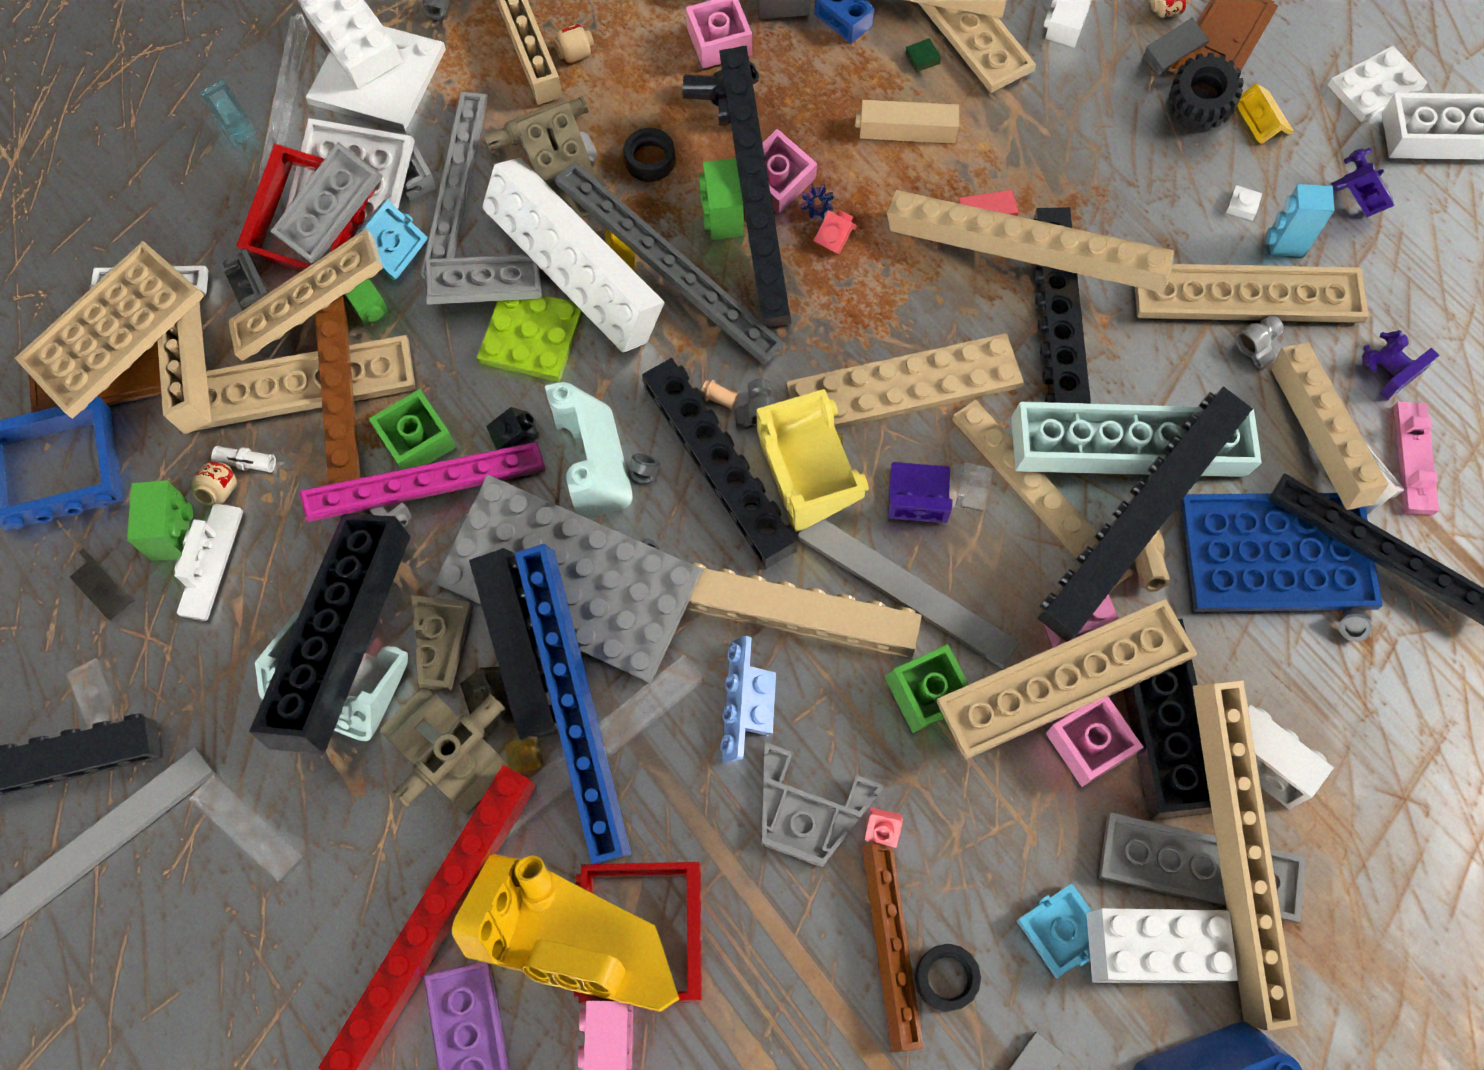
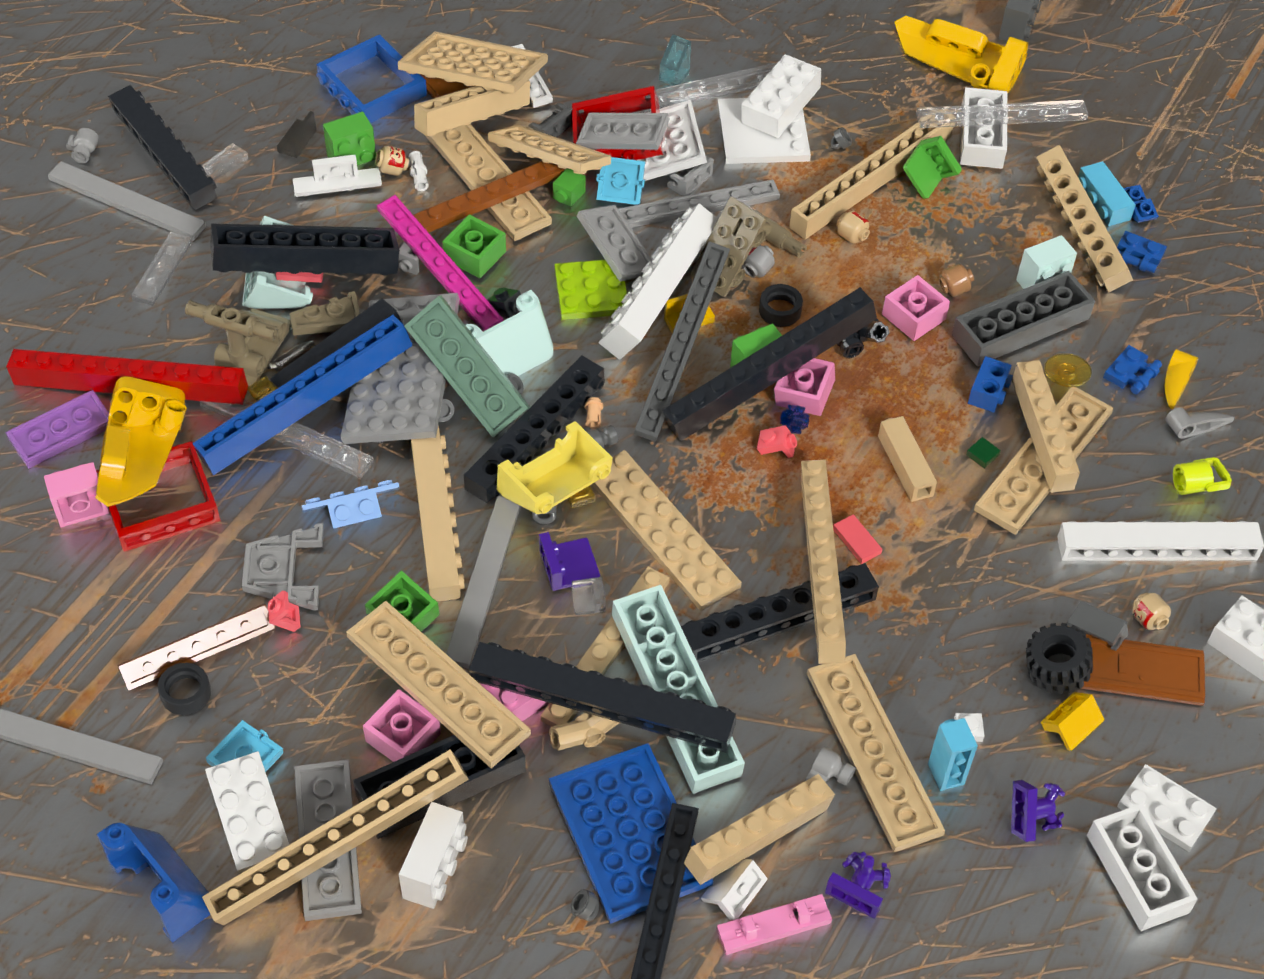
camera: 65 degrees right, 15 degrees down
none -> sand green plate [404,295,530,438]

